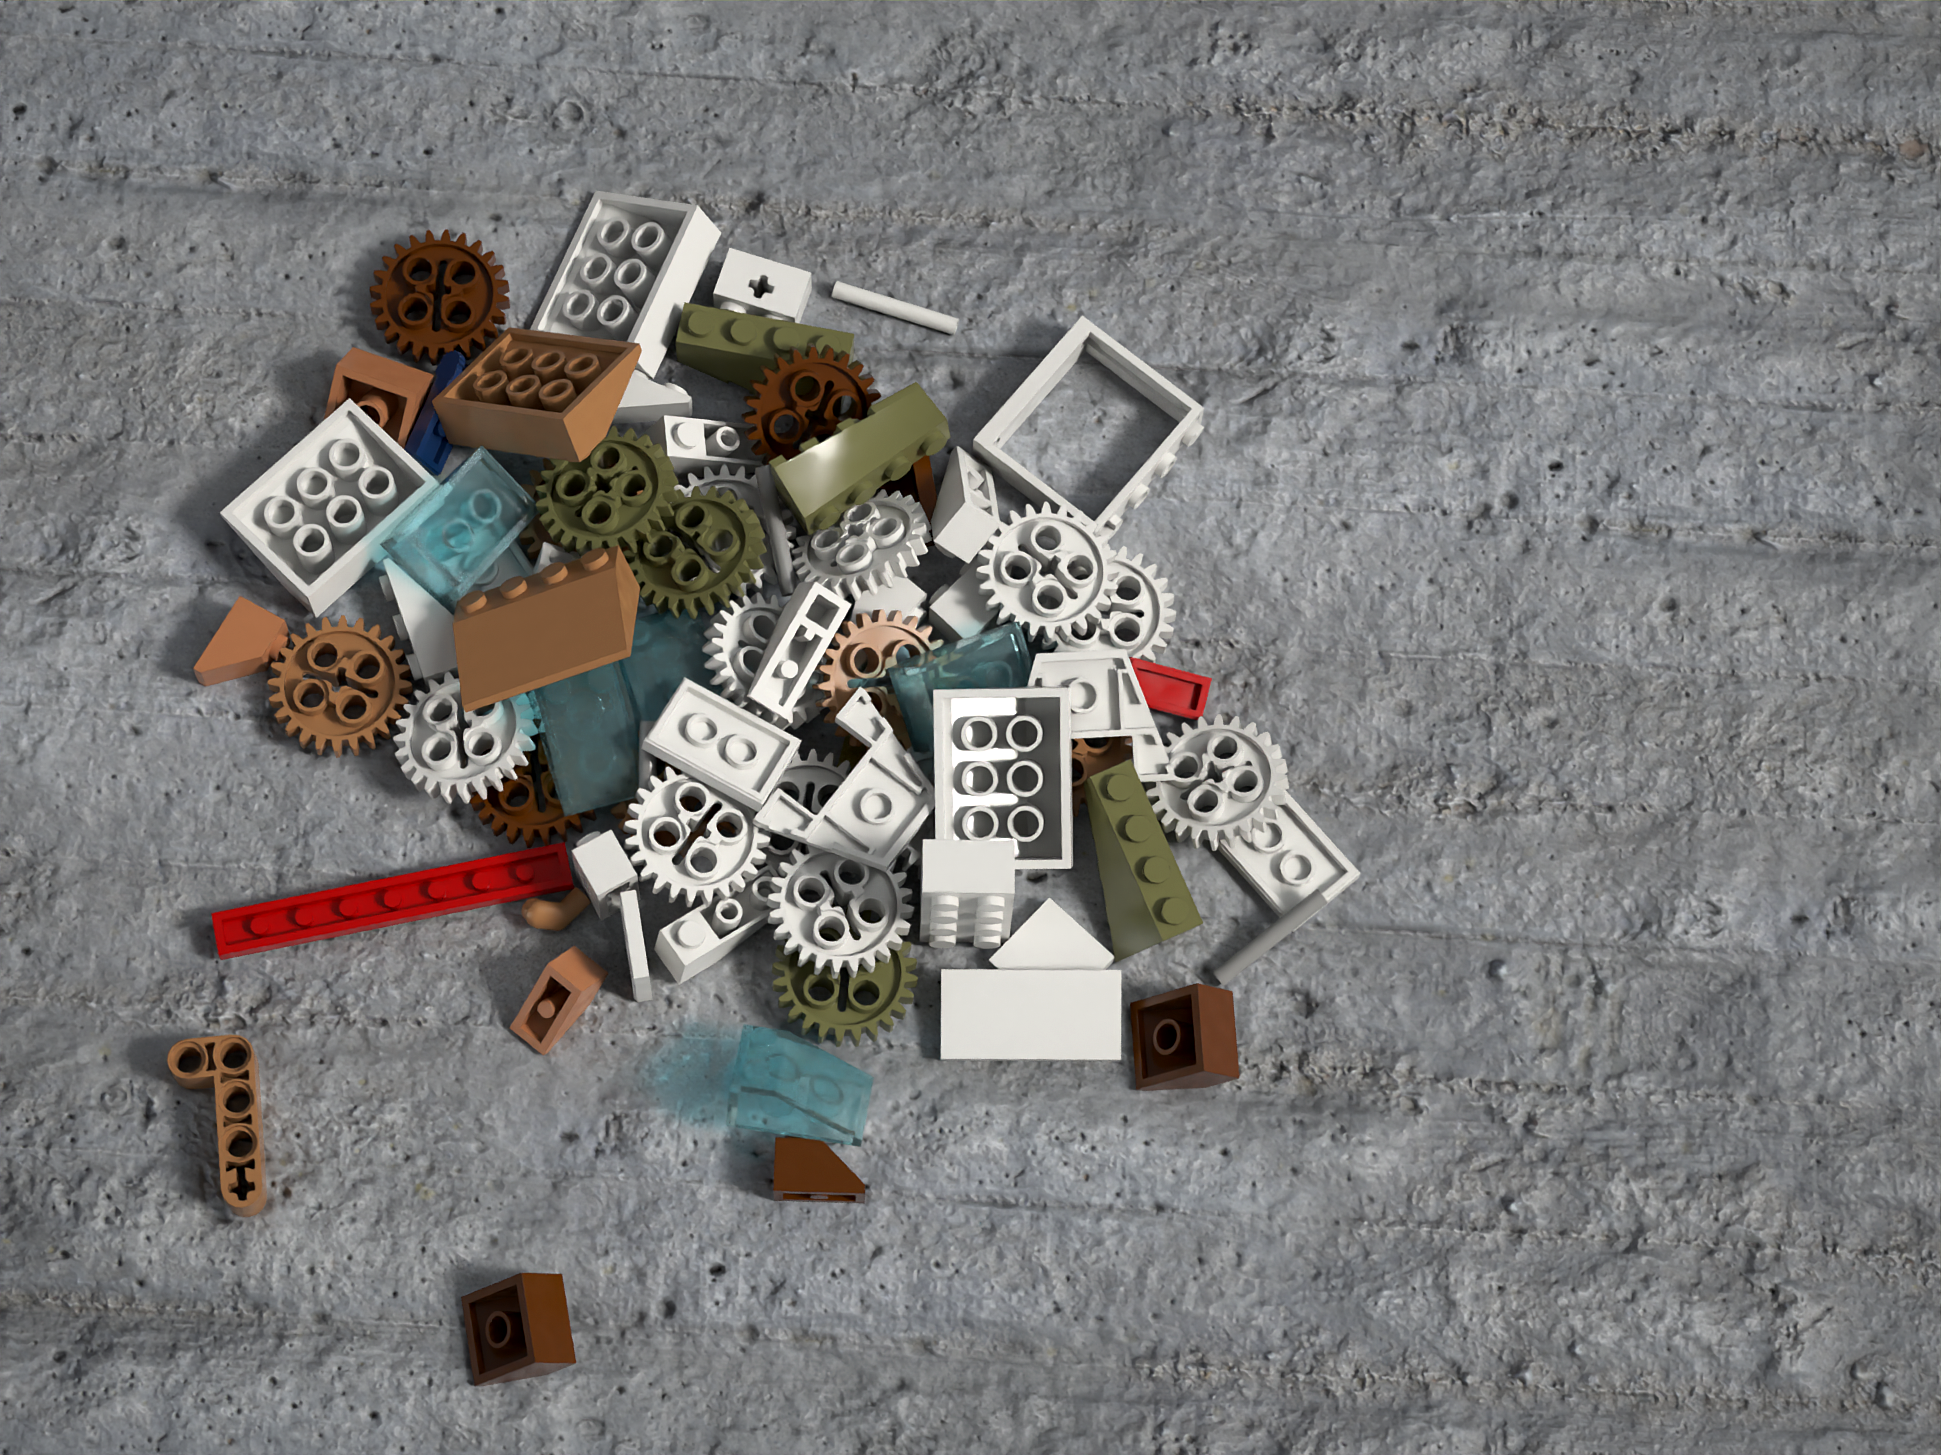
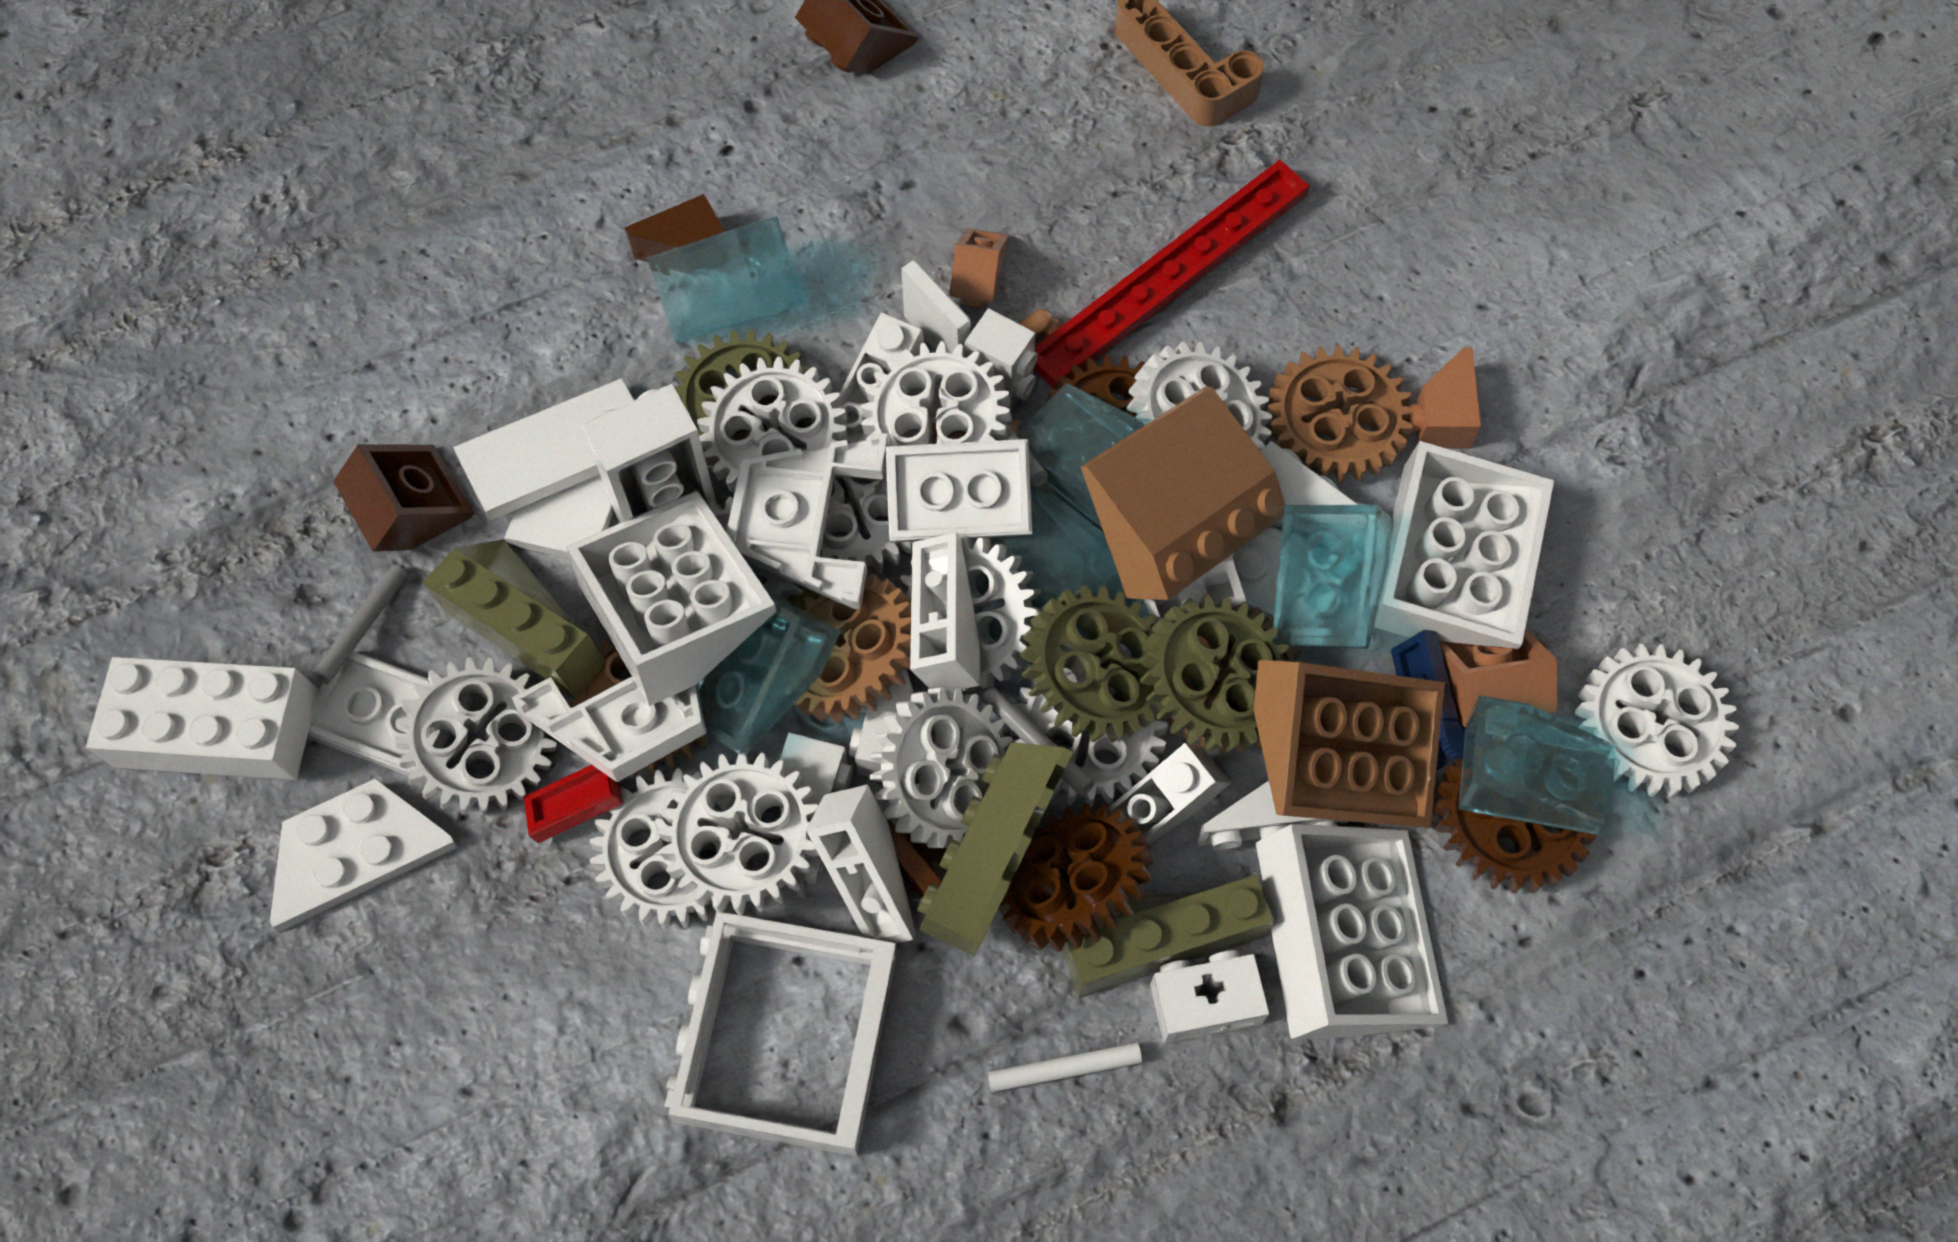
camera: 155 degrees right, 5 degrees down
none -> white brick [85,657,319,780]
none -> white wing [270,779,458,932]
none -> clear light blue slope [1458,695,1615,837]
none -> white gear [1575,644,1739,797]

